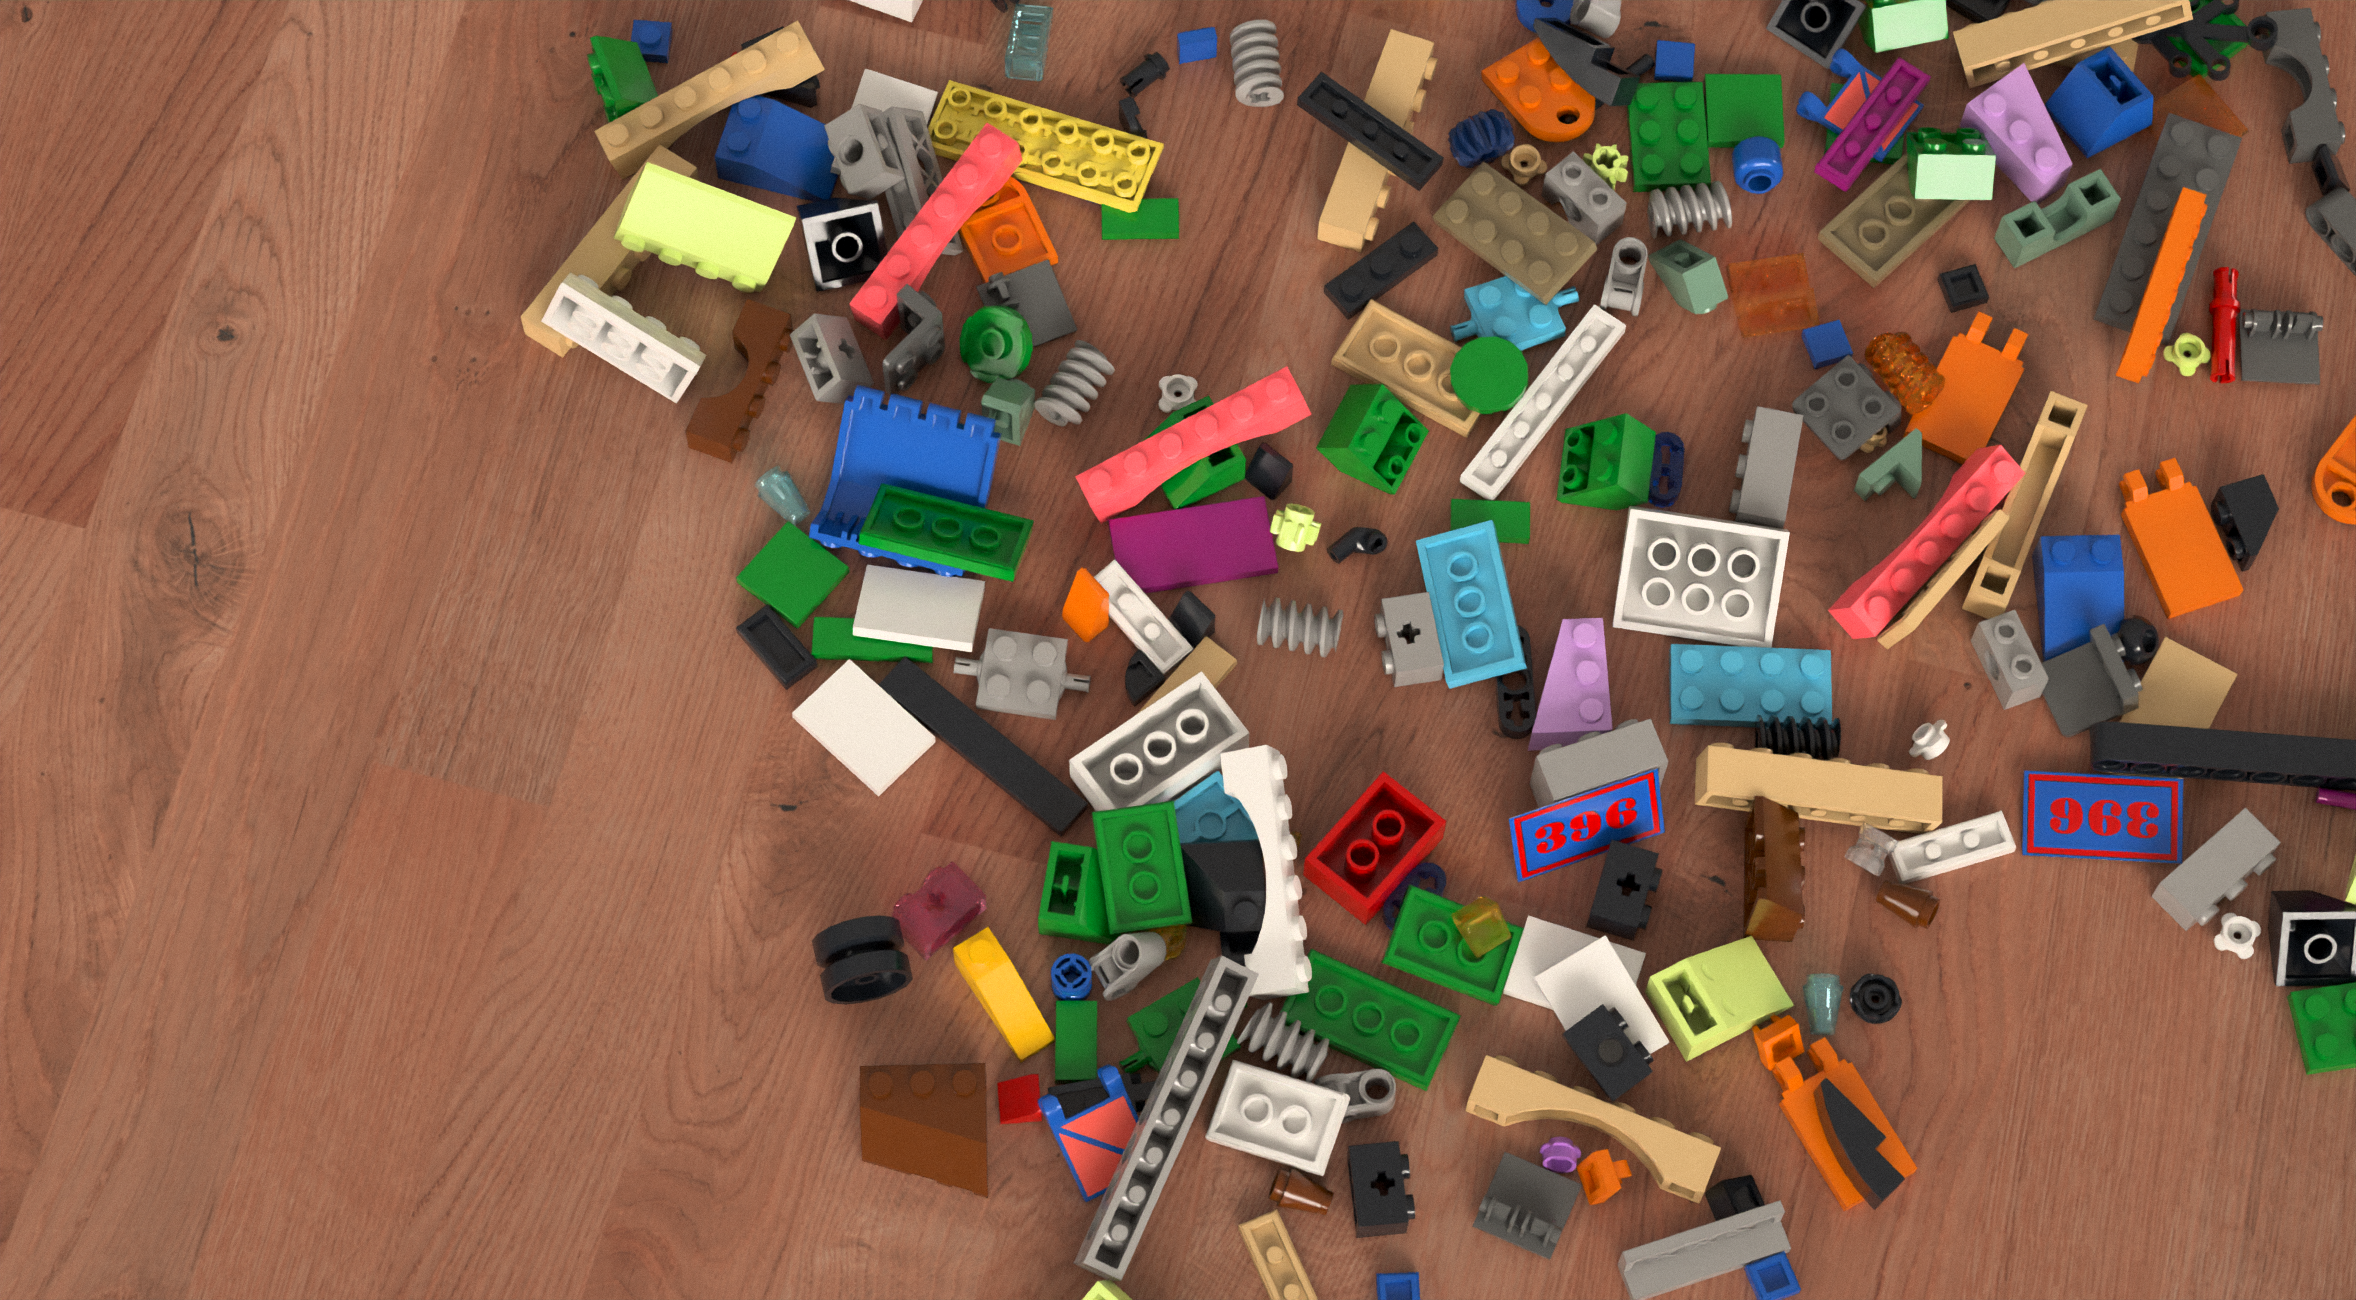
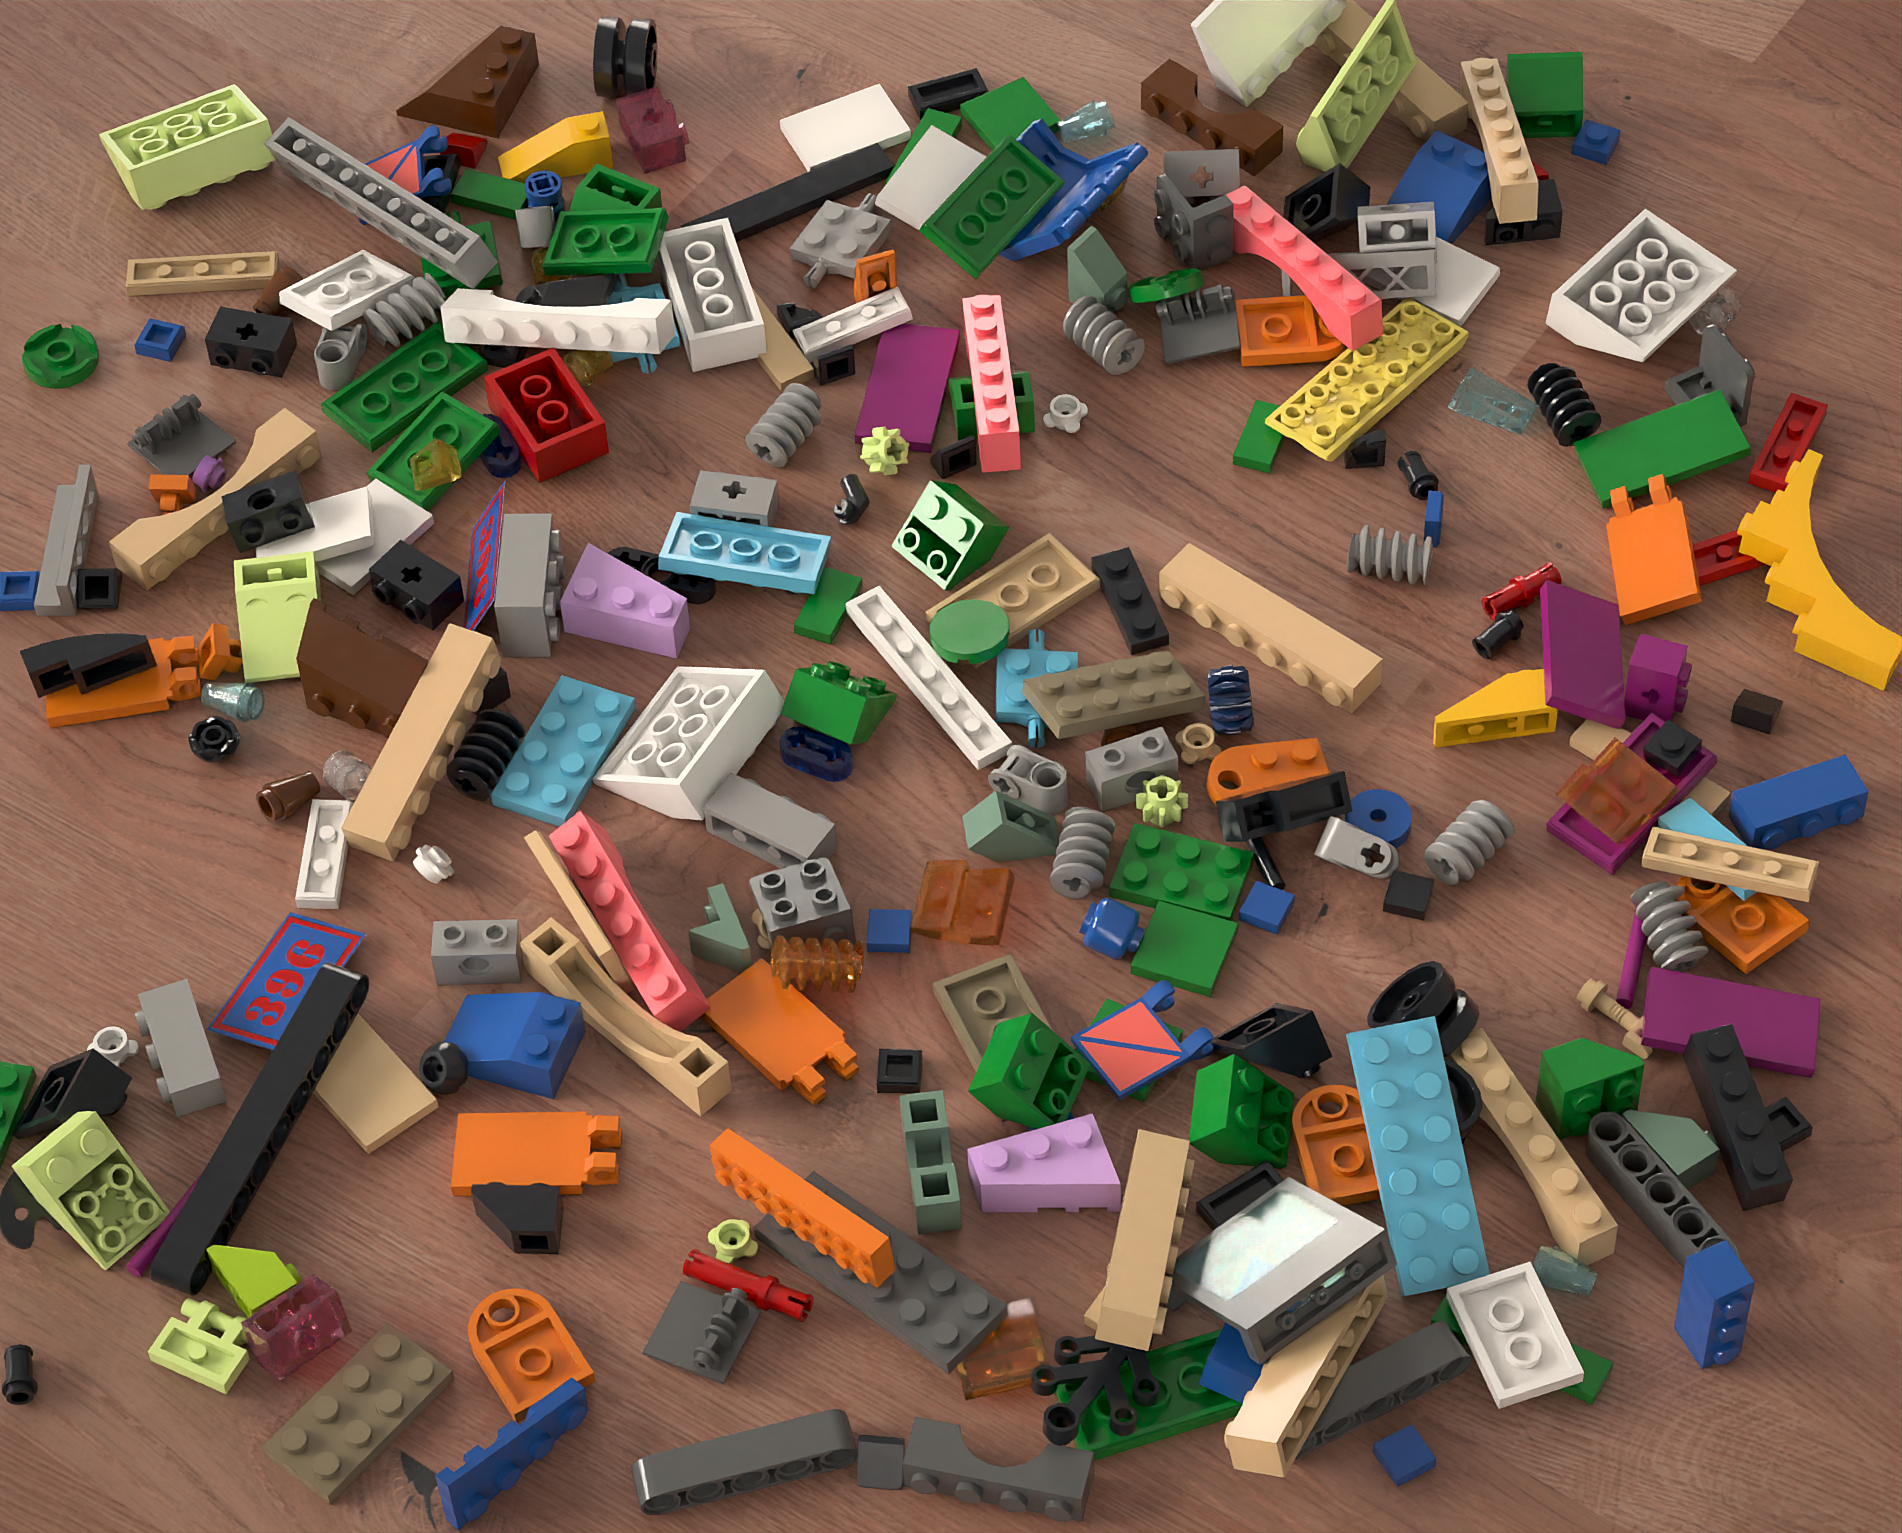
camera: 115 degrees right, 15 degrees down
black plate [1297,72,1444,191] -> none
magenta tile [1814,57,1931,192] -> none
dark grey bracket [2041,624,2143,737] -> none
blue slope [2045,46,2153,158] -> none

